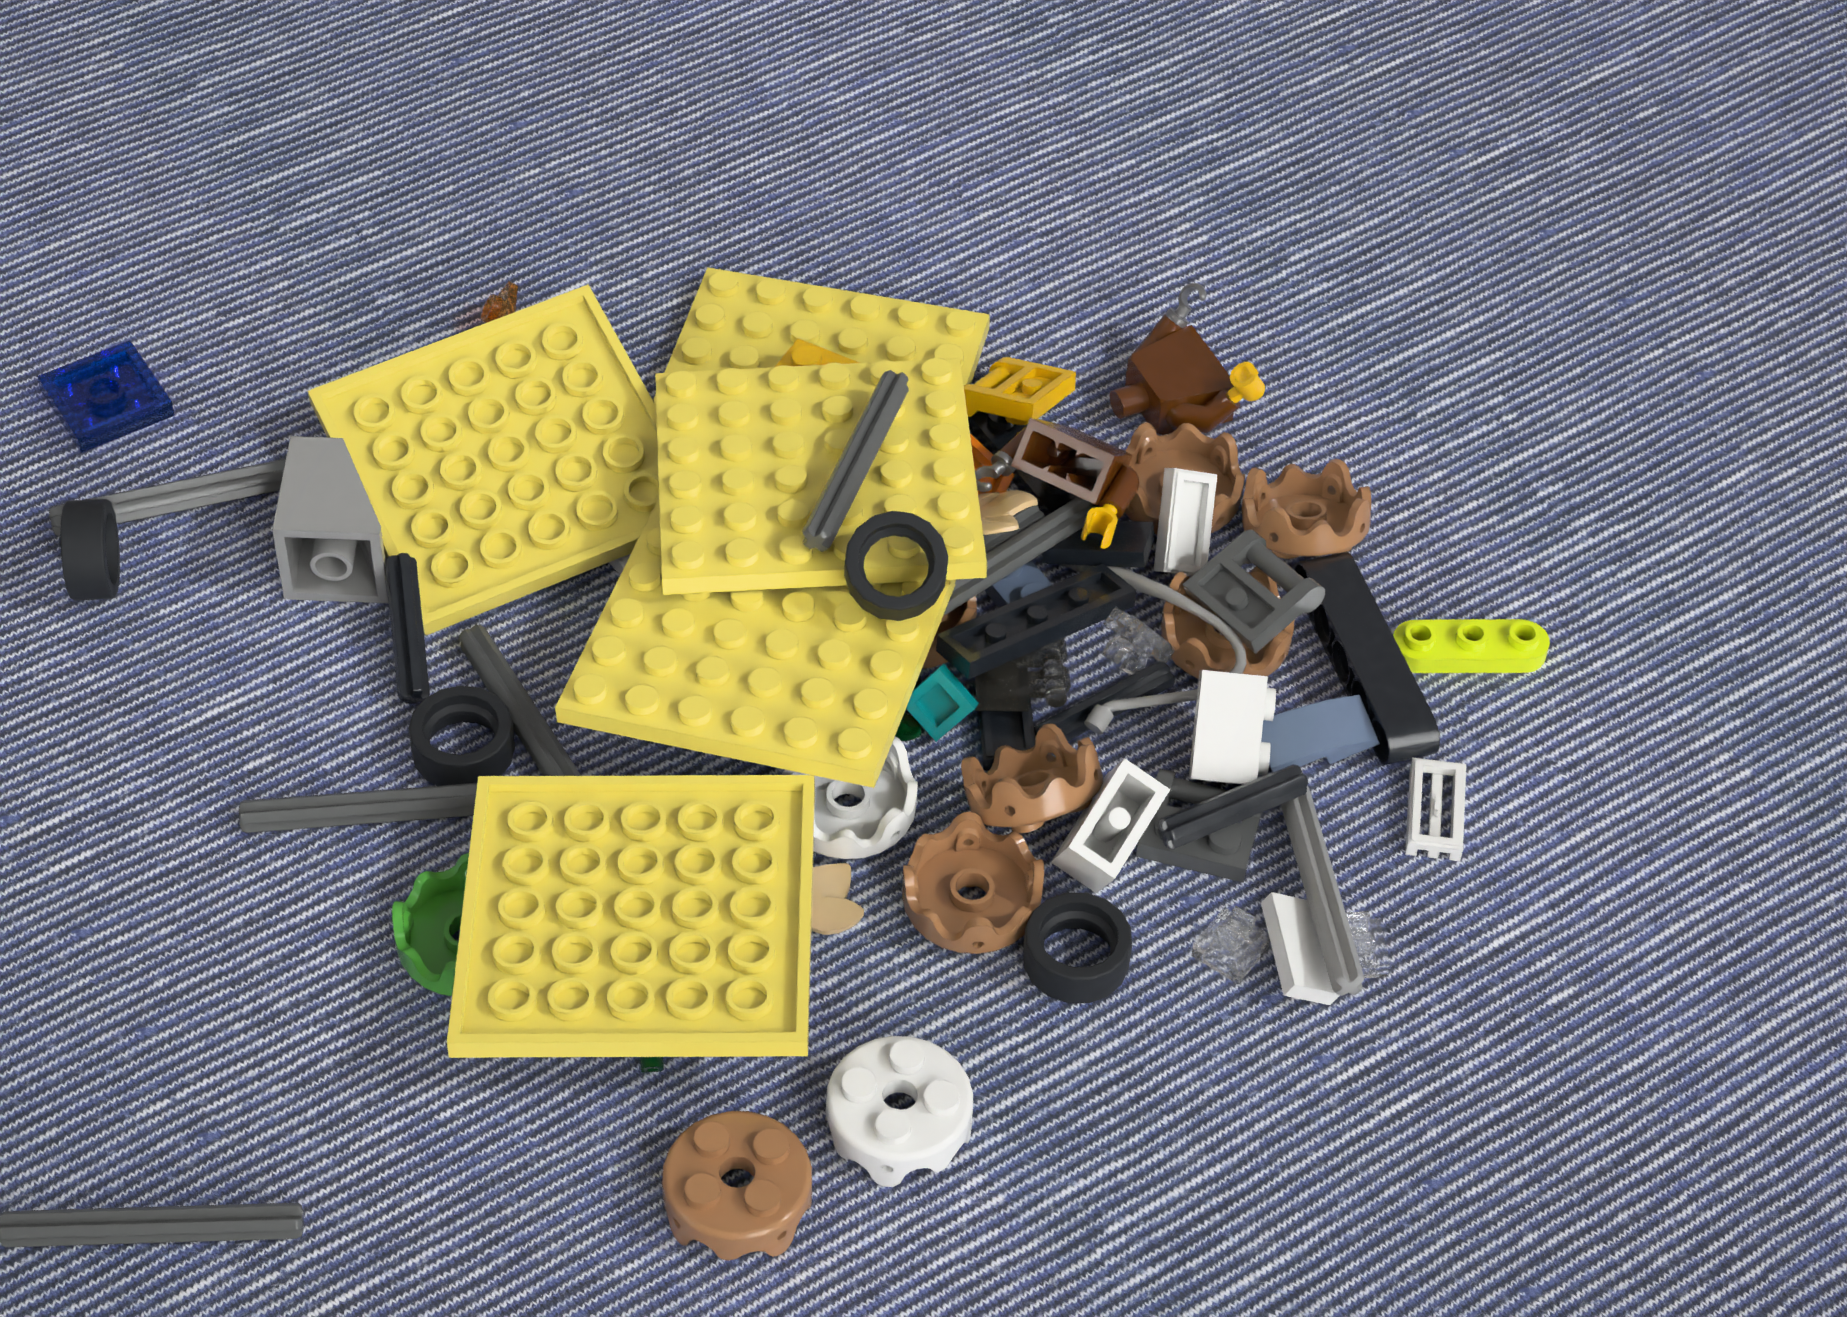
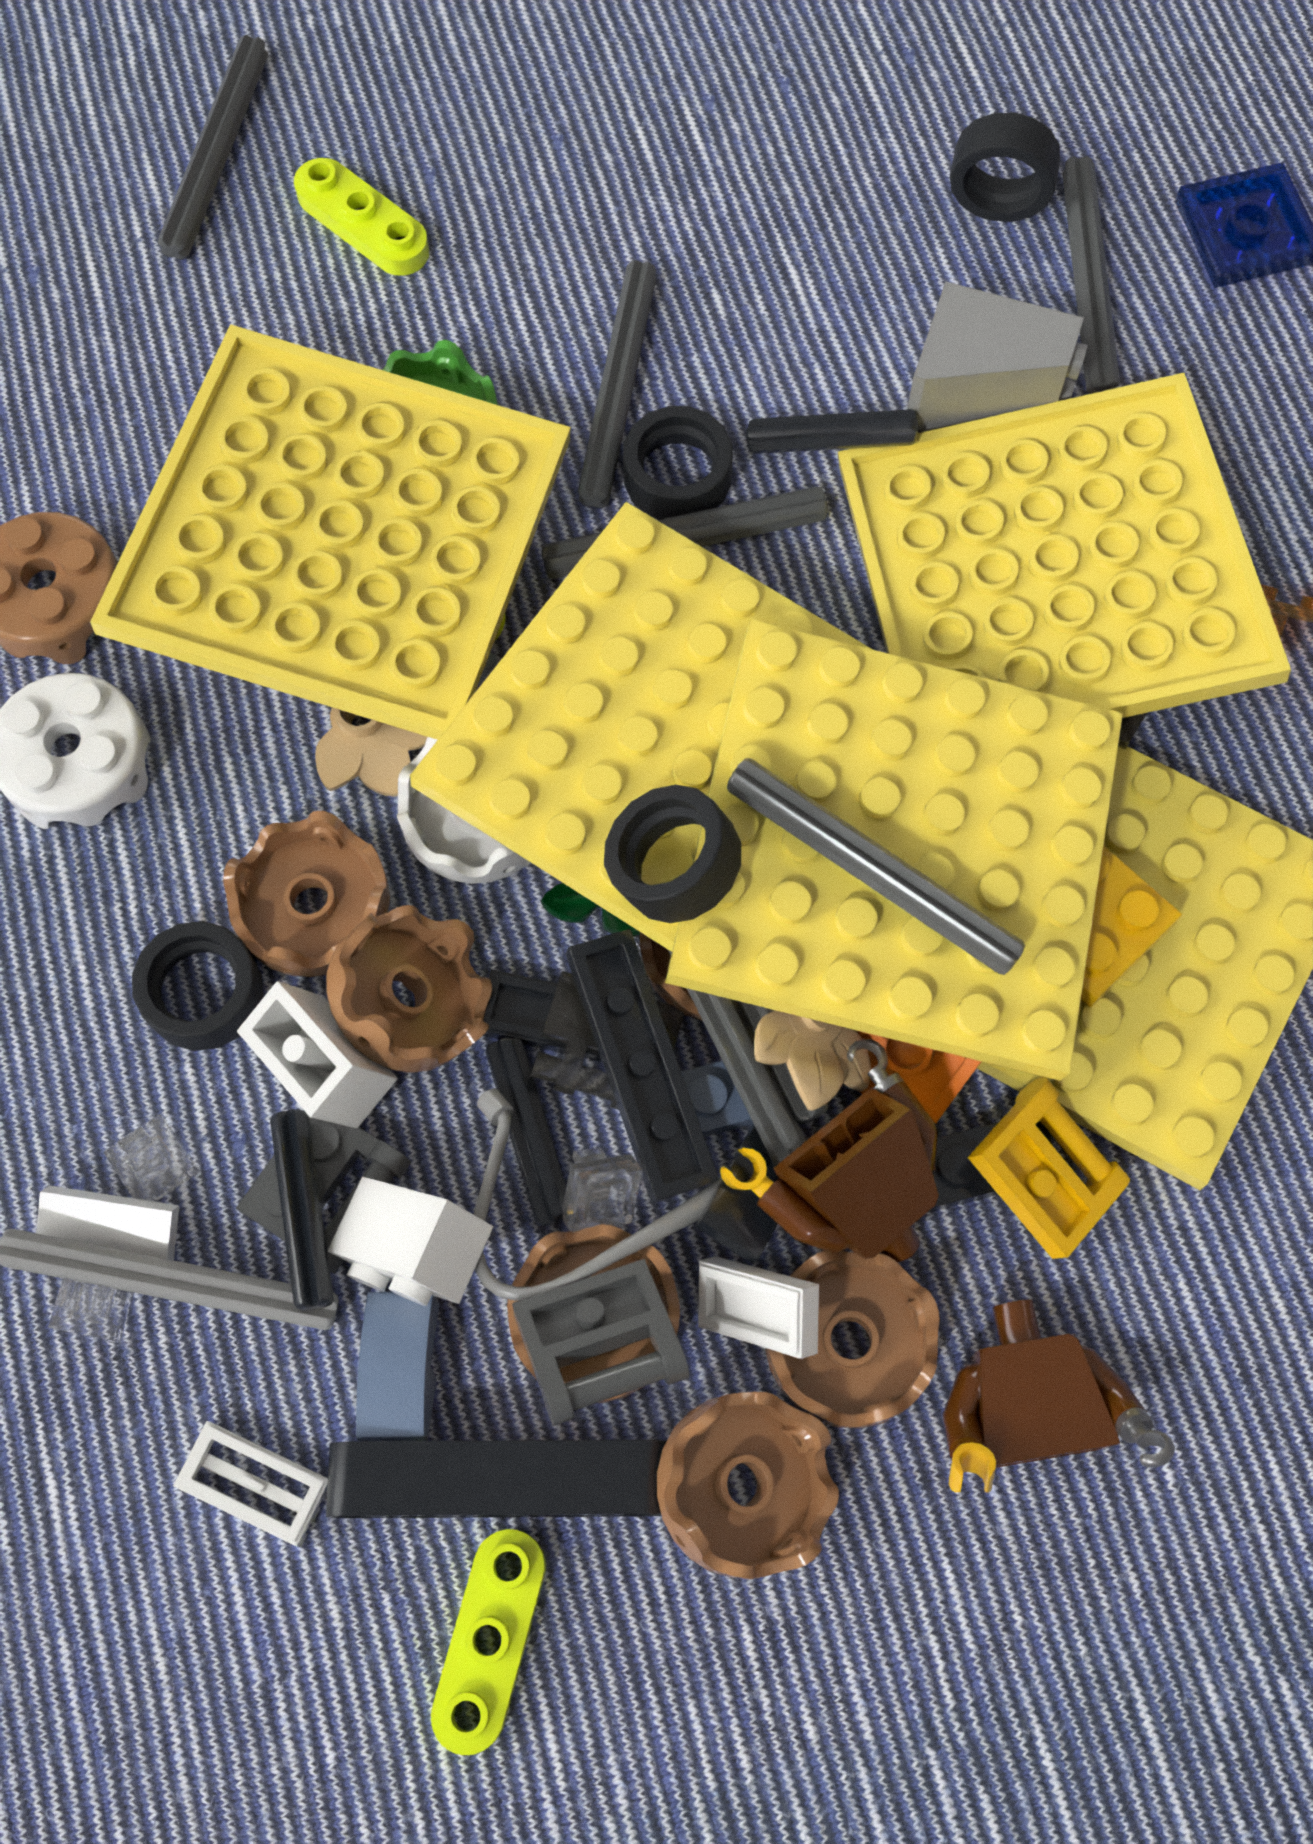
camera: 110 degrees right, 20 degrees up
teal tile [906,663,979,742] -> none
none -> neon yellow plate [294,158,429,276]

